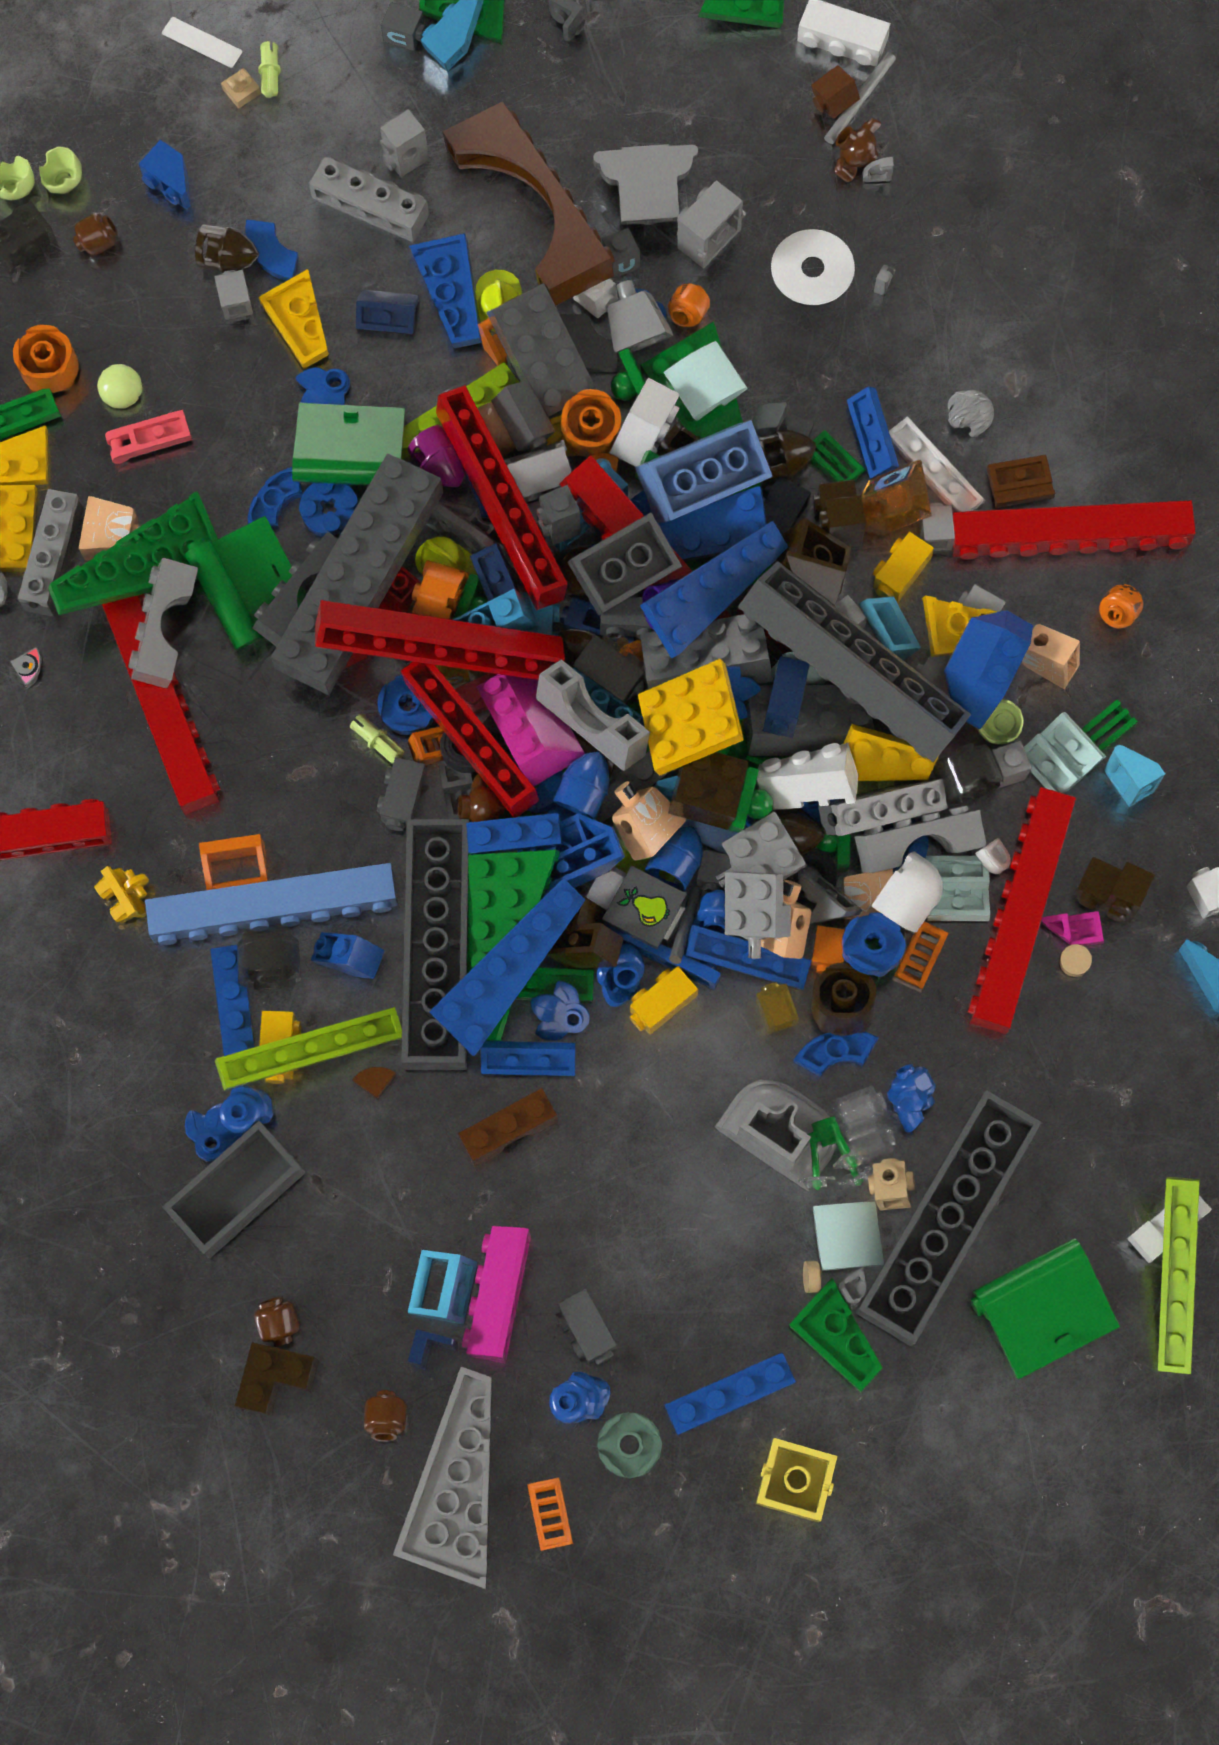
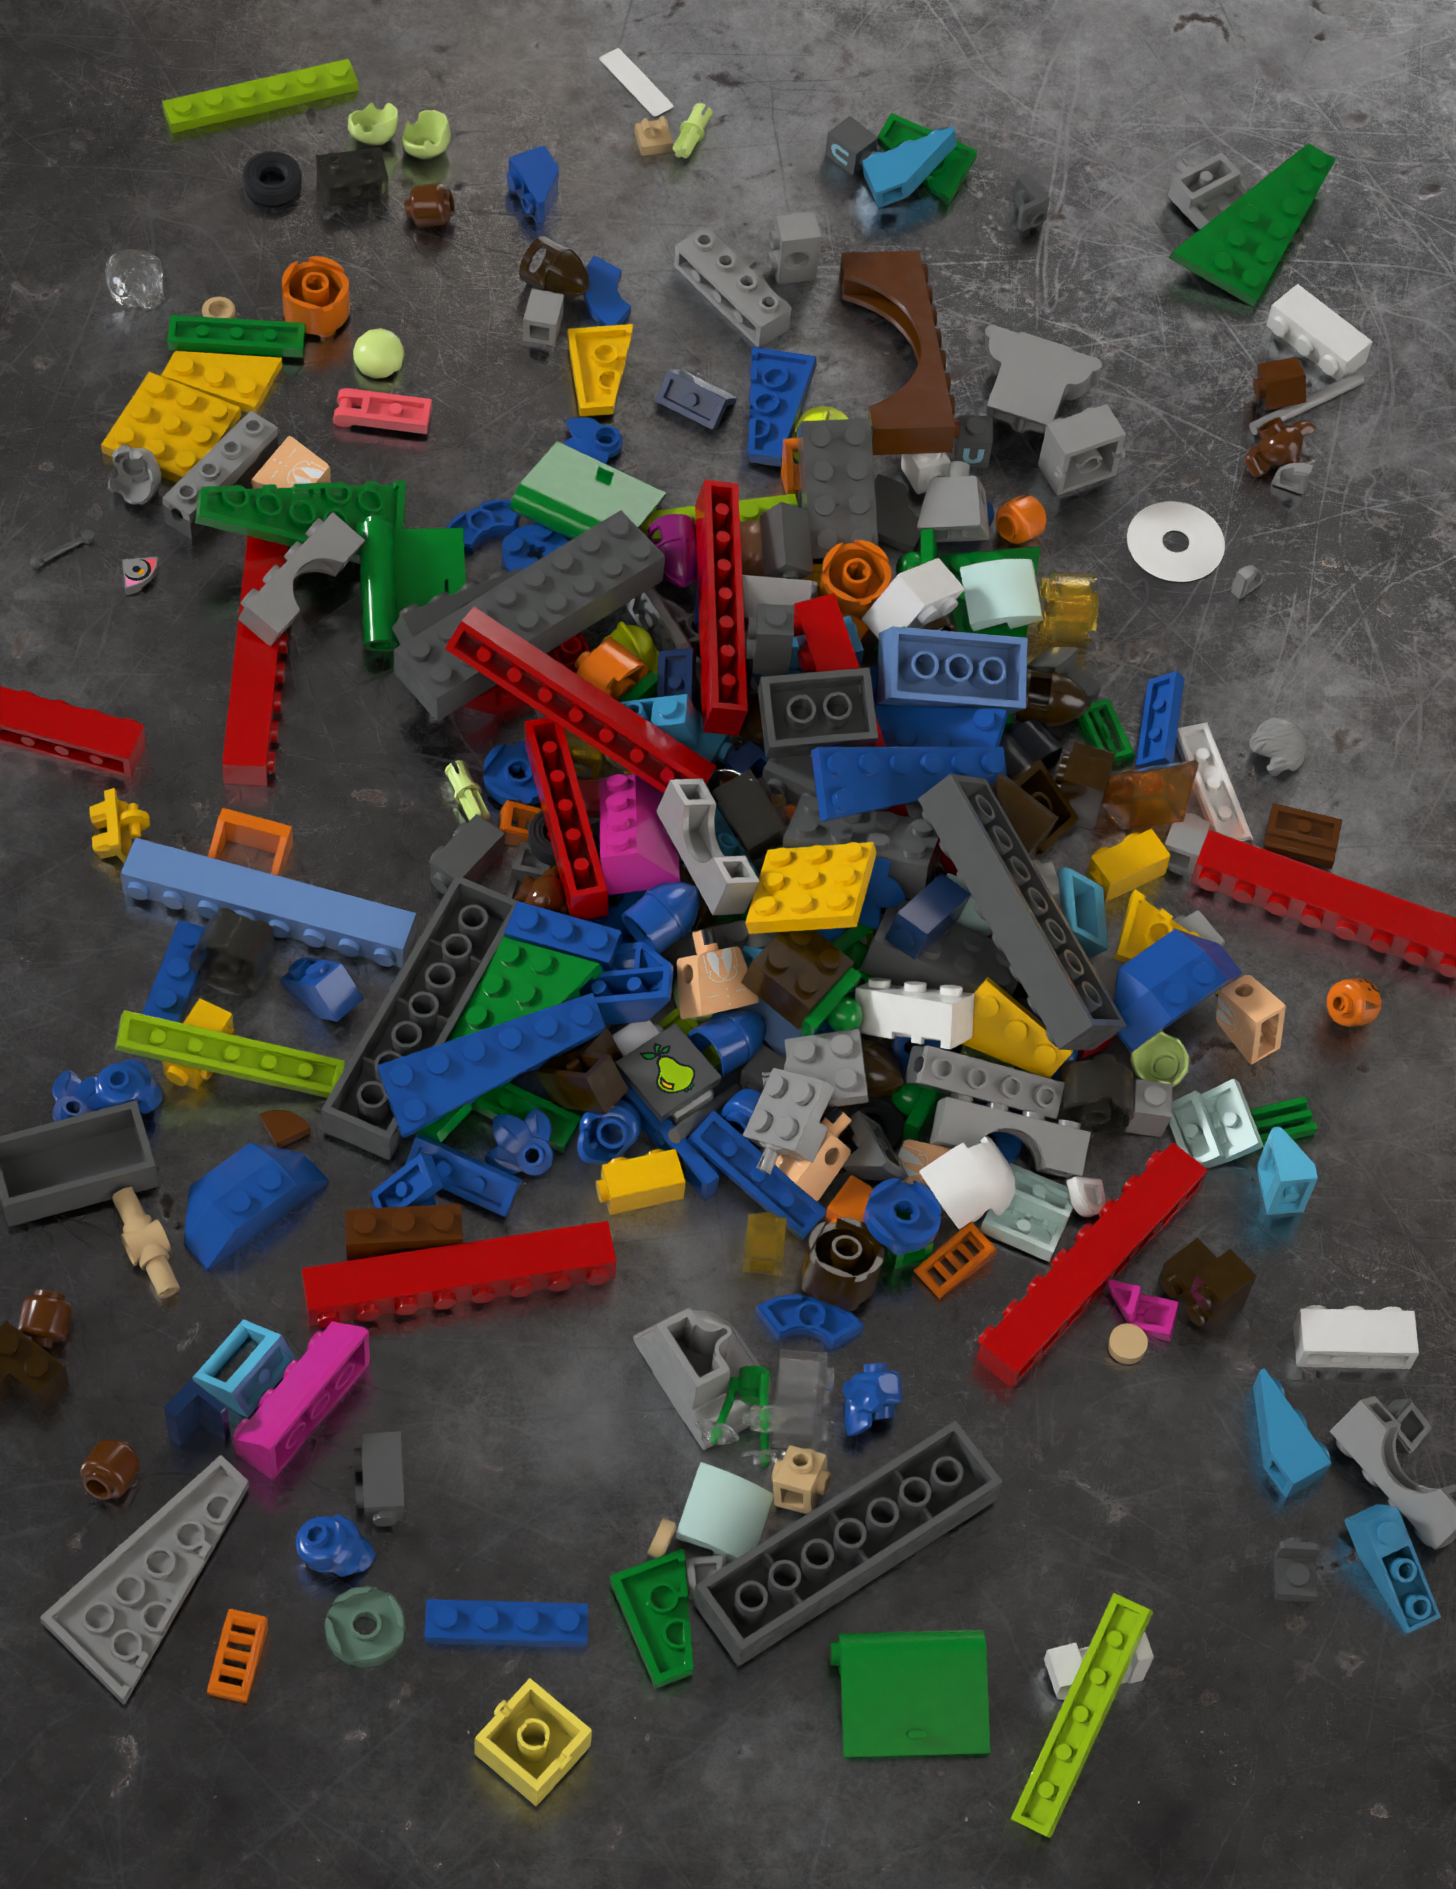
camera: 15 degrees right, 15 degrees down
none -> tan pin [112,1187,180,1299]
none -> blue wedge [184,1142,329,1272]
none -> red brick [302,1221,617,1328]
none -> blue slope [370,1153,443,1208]
none -> clear yellow brick [1038,572,1099,644]

